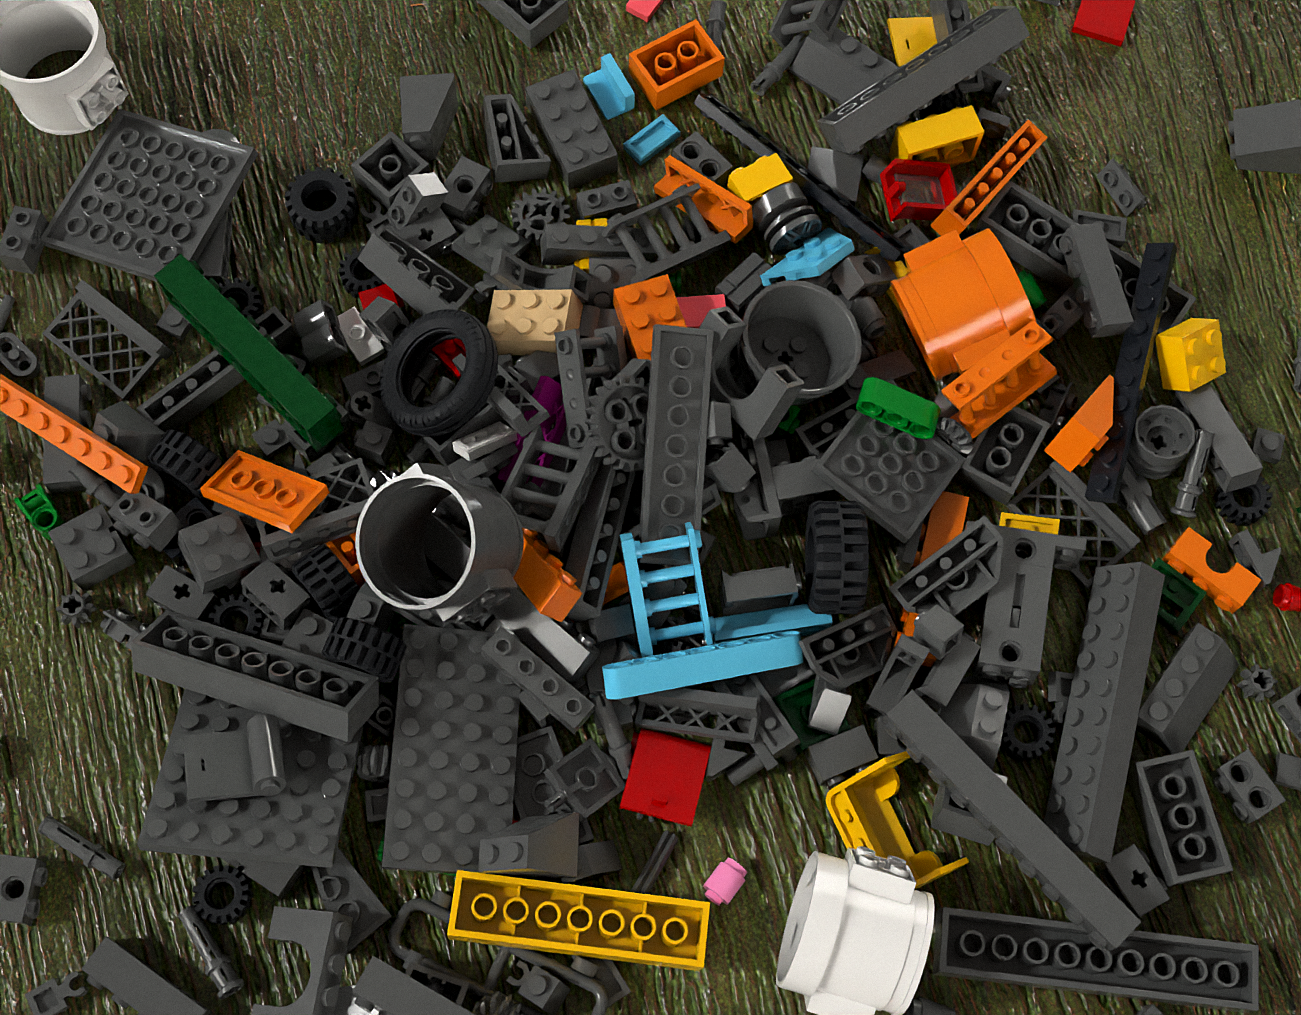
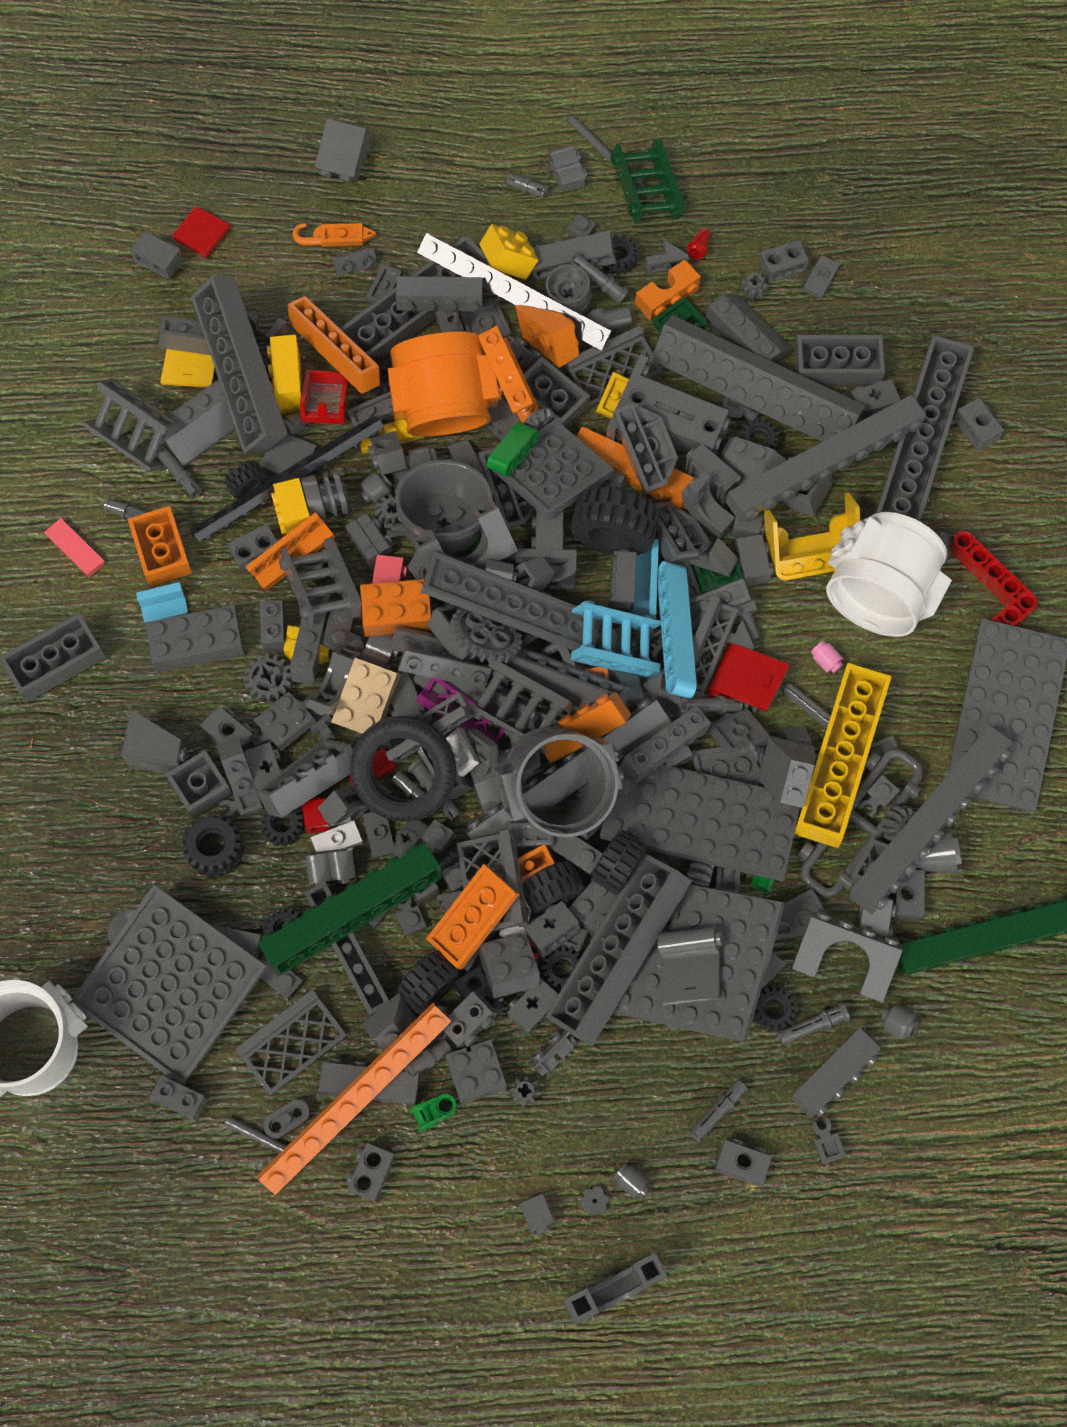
camera: 75 degrees left, 0 degrees up
dark grey wedge [481,94,551,183] -> none
medium azure tile [623,114,681,166] -> none
medium azure wing [760,228,855,286] -> none
dark grey brick [913,604,964,660] -> none
dark grey brick [1210,749,1286,824] -> none
none -> black tyre [224,461,267,499]
none -> orange plate [292,223,376,247]
none -> dark grey tile [458,299,512,339]

